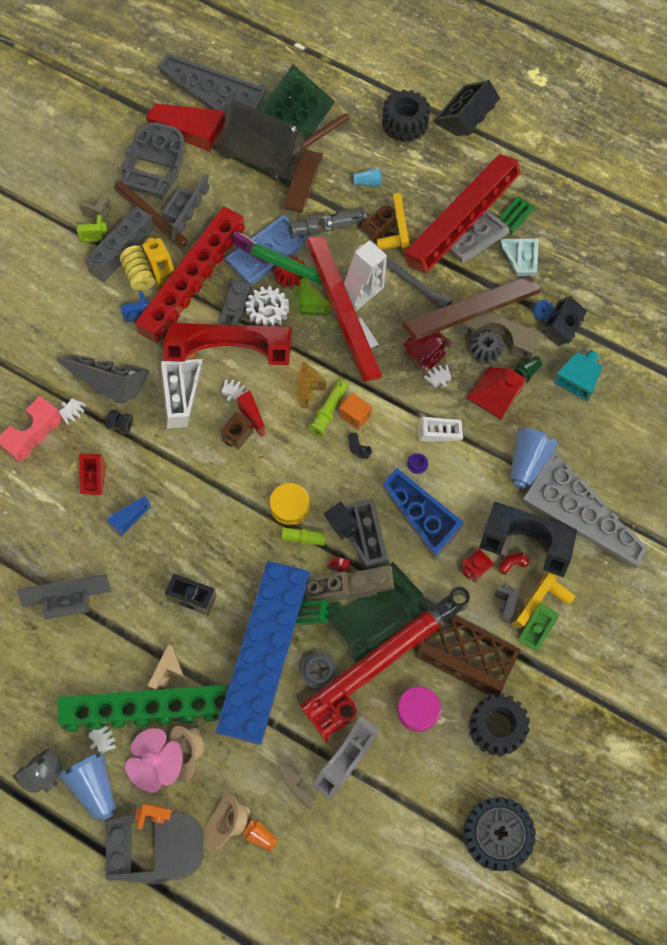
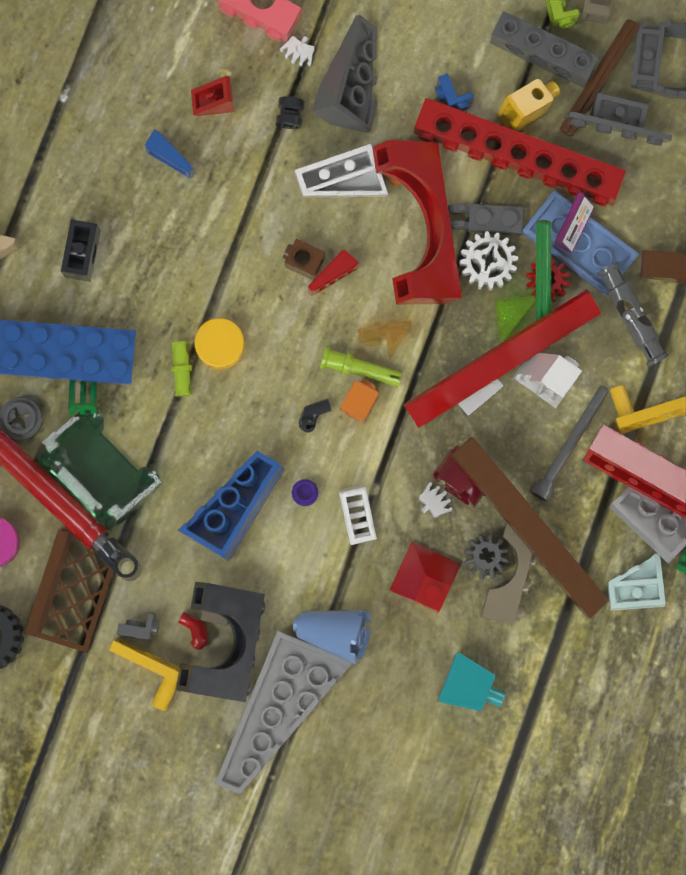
camera: 85 degrees right, 15 degrees up
dark grey bracket [17,574,111,620] -> none
light yellow piece [119,246,155,291] -> none
white piece [222,380,248,402] -> none
dark tan slope [305,565,394,601] -> none
black brick [323,501,359,540] -> none
red tile [327,557,350,573] -> none
dark grey wedge [345,499,390,569] -> none
reddish brown piece [360,205,396,243] -> none
red bracket [460,548,495,582] -> none
dark green cone [513,356,543,382] -> none
bright green slope [518,603,560,652] -> none
blue tile [533,300,554,321] -> none
black brick [541,296,587,346] -> none

